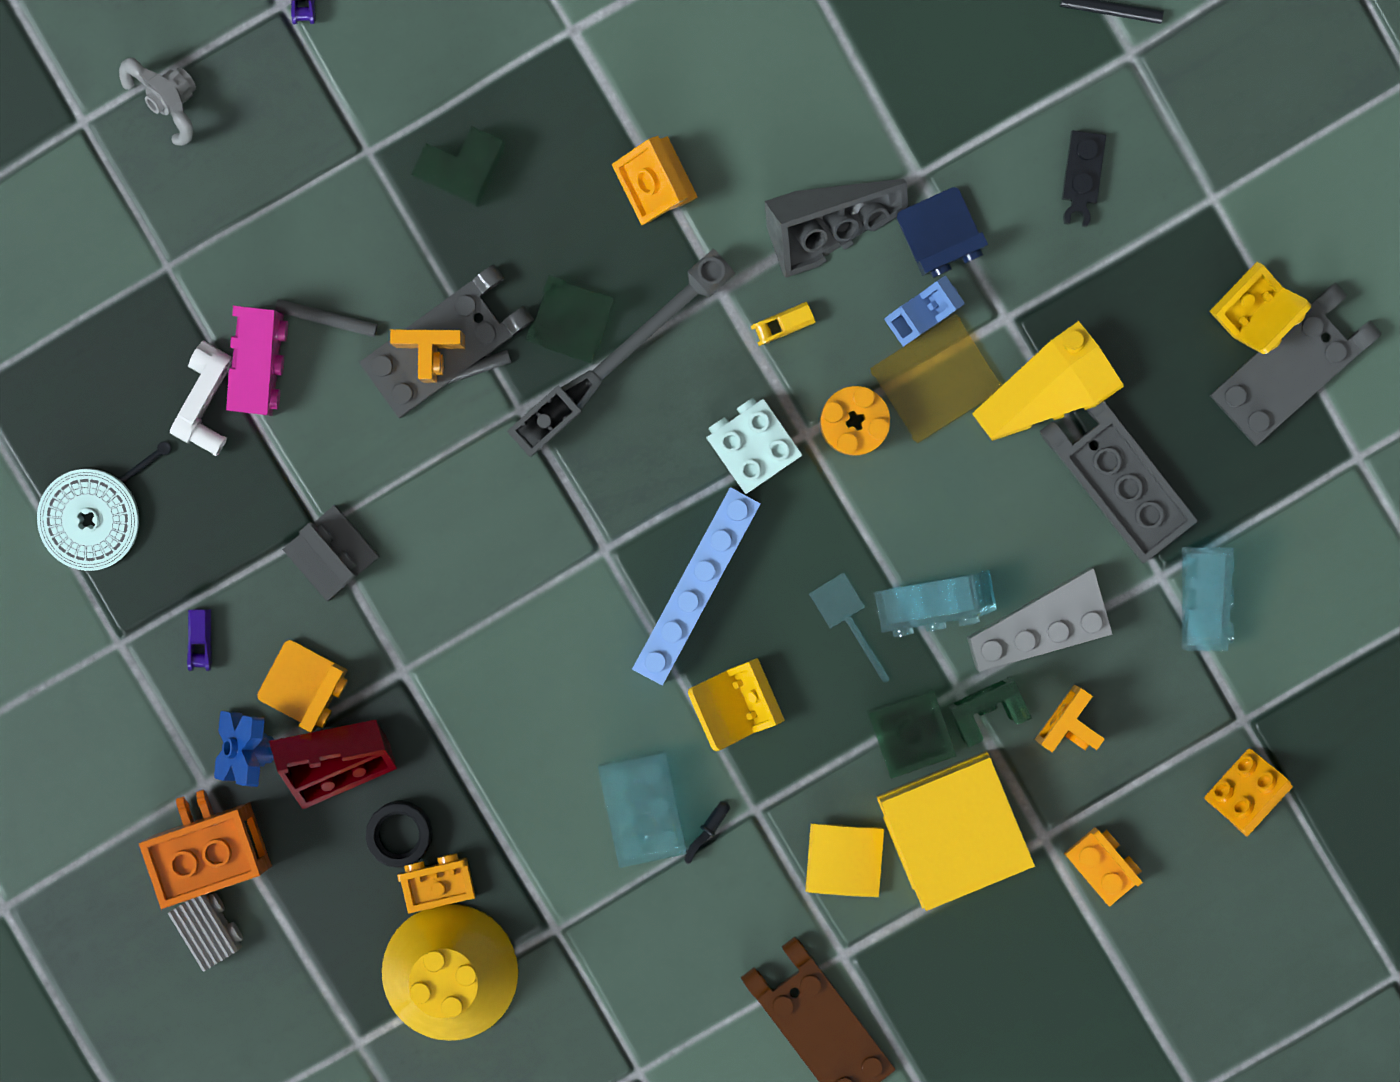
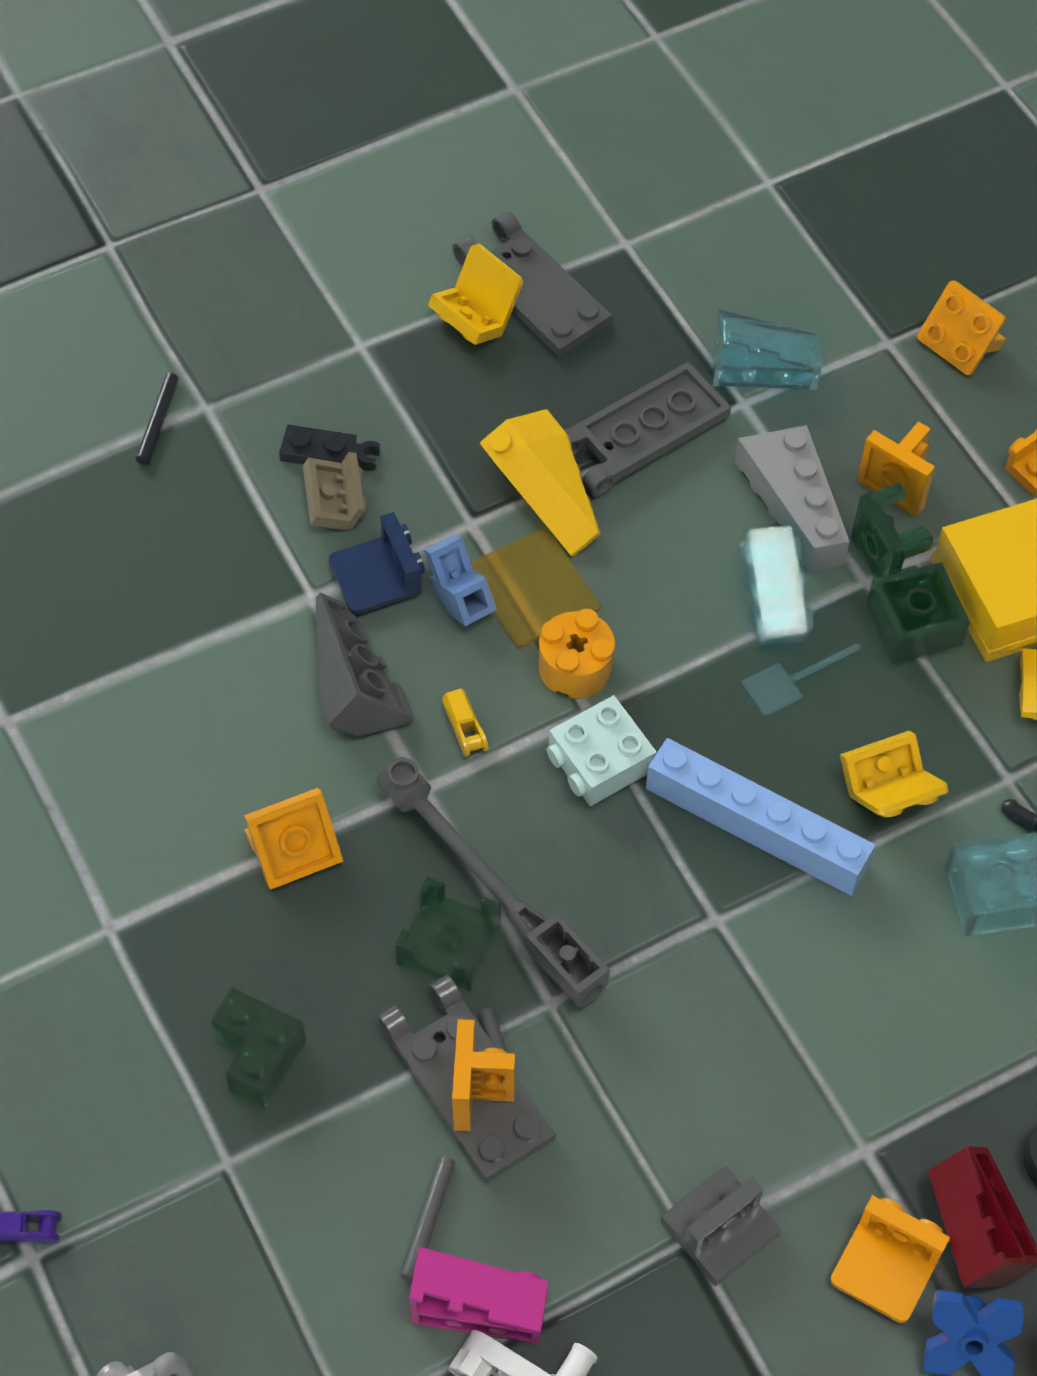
camera: 90 degrees left, 30 degrees down
none -> dark tan bracket [303,452,367,531]

